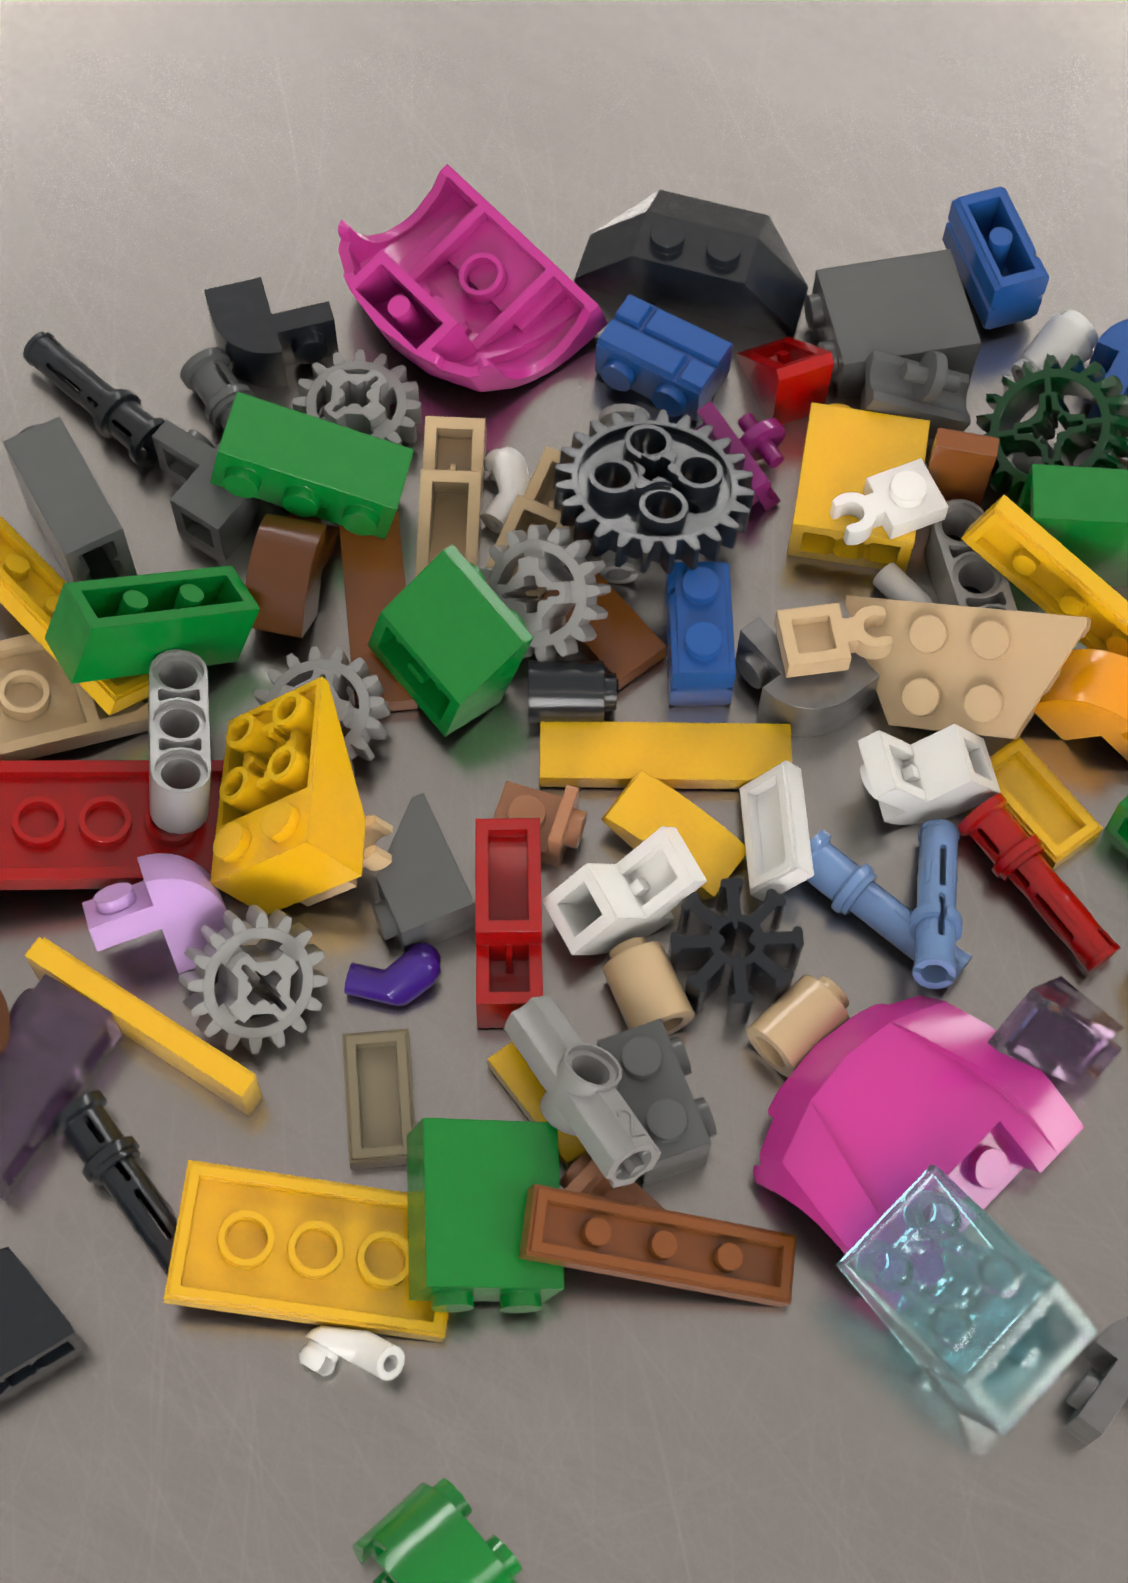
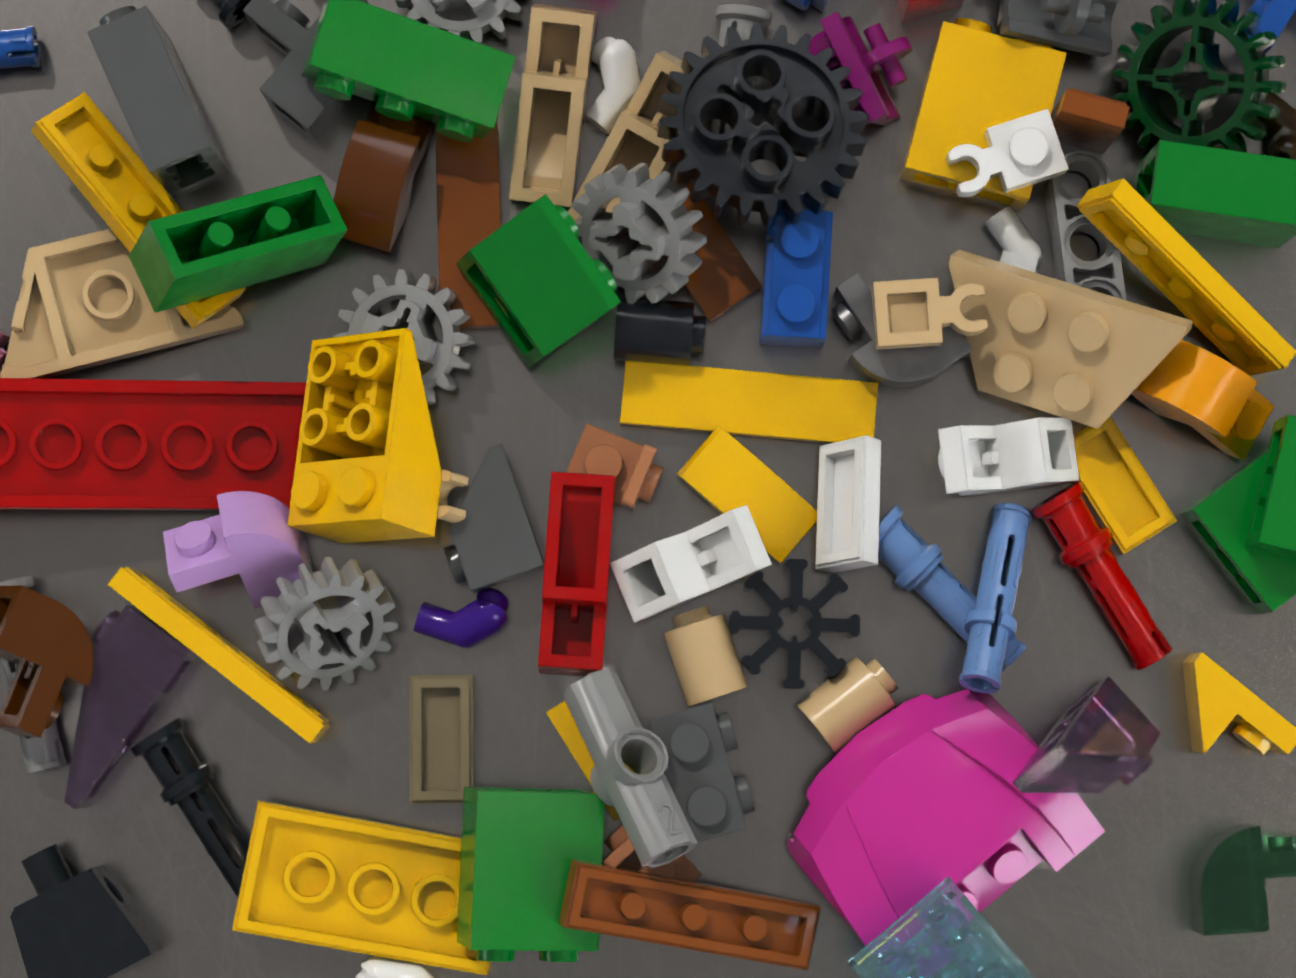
camera: 10 degrees right, 20 degrees up
light grey beam [148,649,211,834] -> none

